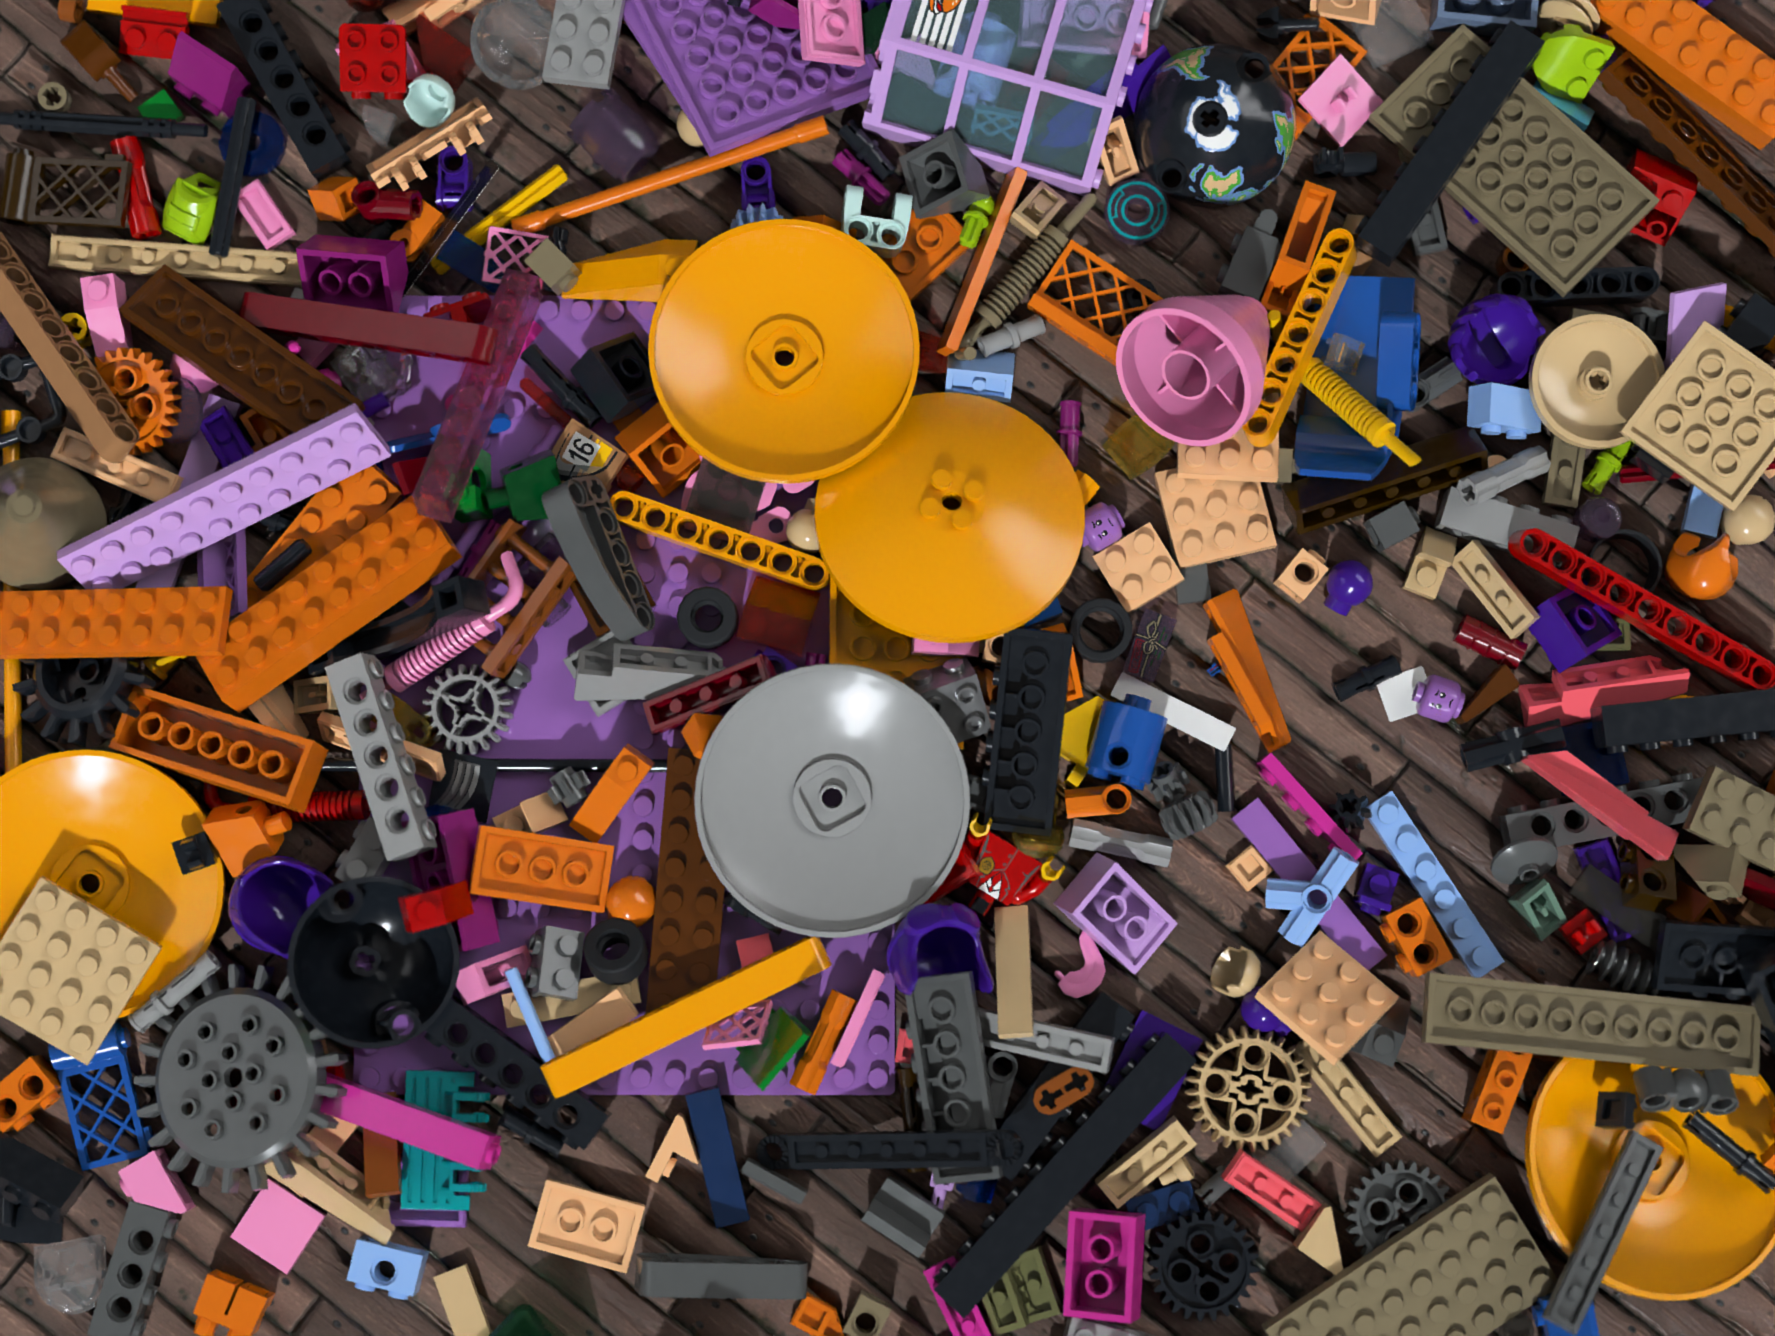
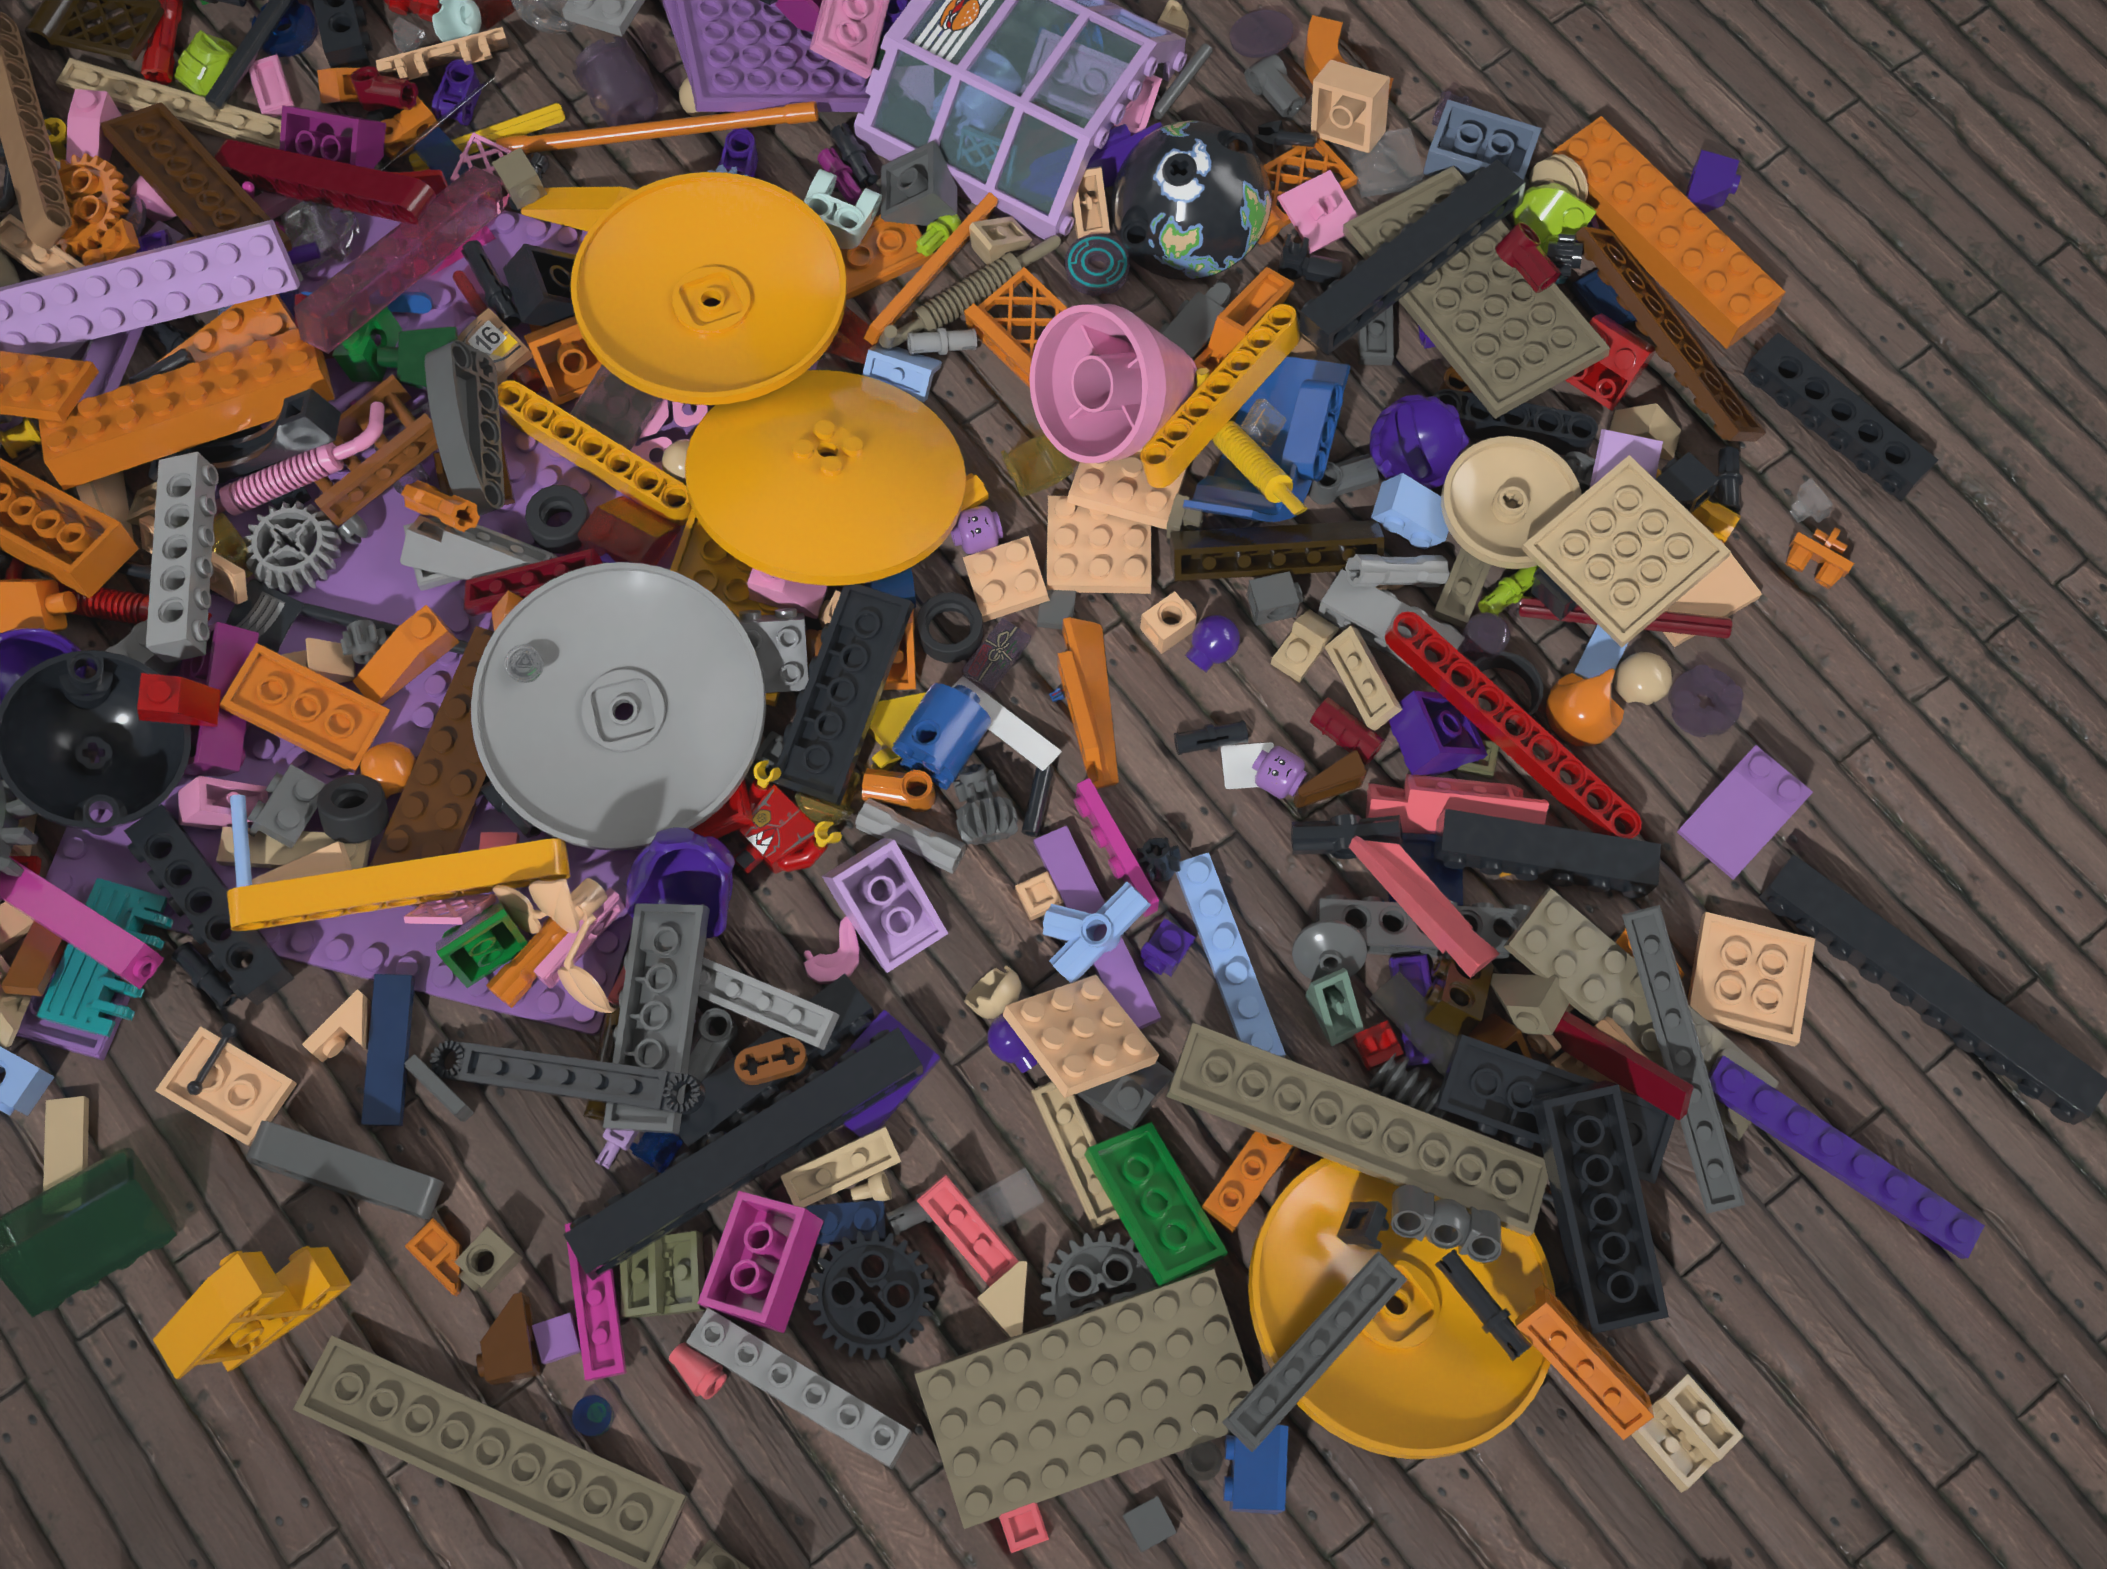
camera: 10 degrees right, 15 degrees down
dark grey panel [861,1176,945,1258] -> none
tan tile [994,905,1034,1039] -> none
magenta axle [1056,400,1083,467] -> none
tan gear [1185,1025,1312,1153] -> none
orange brick [1379,897,1453,977] -> none
none -> orange plate [81,218,140,266]
none -> black hinge [187,1023,238,1095]
none -> orange axle [401,480,480,532]
none -> light nougat plant [492,878,616,1013]
none -> clear tile [504,644,544,683]
none -> green plate [1084,1122,1228,1287]
none -> dark red piece [1495,222,1561,293]
none -> black gear [1547,234,1583,276]
none -> dark blue tile [1570,269,1637,329]
none -> tan slope [1609,403,1681,461]

